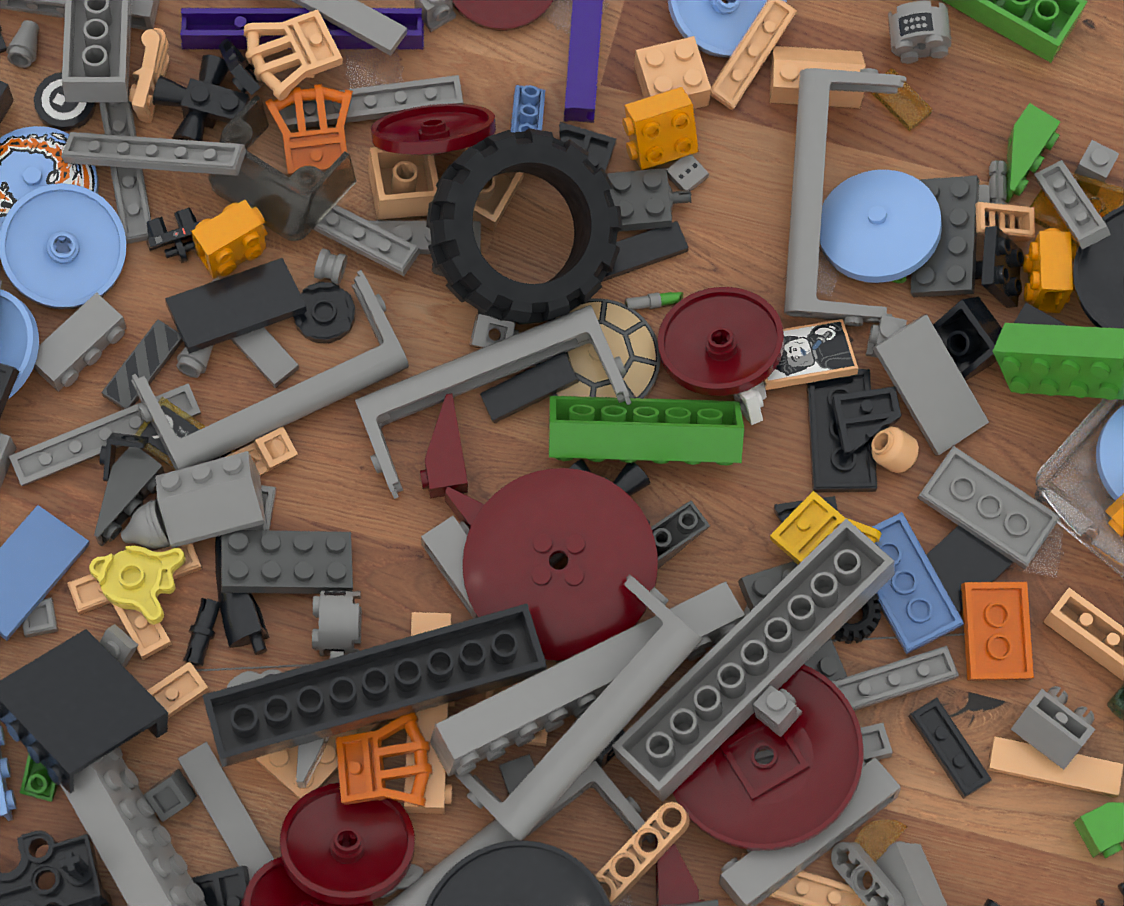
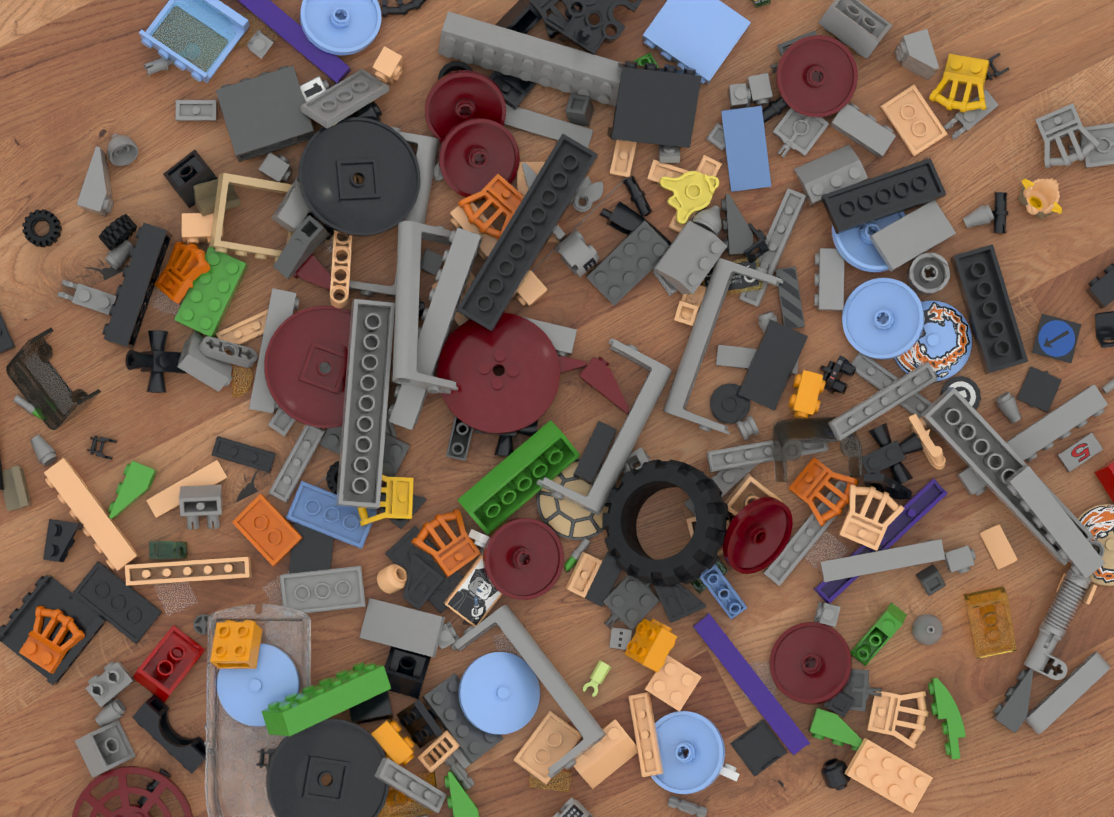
camera: 140 degrees right, 15 degrees up
light grey brick [753,685,802,737] -> none
none -> orange plate [411,508,481,578]
none -> light nougat tile [513,711,582,785]
none -> light nougat plate [565,552,602,598]
none -> yellowish green bar [583,660,611,697]

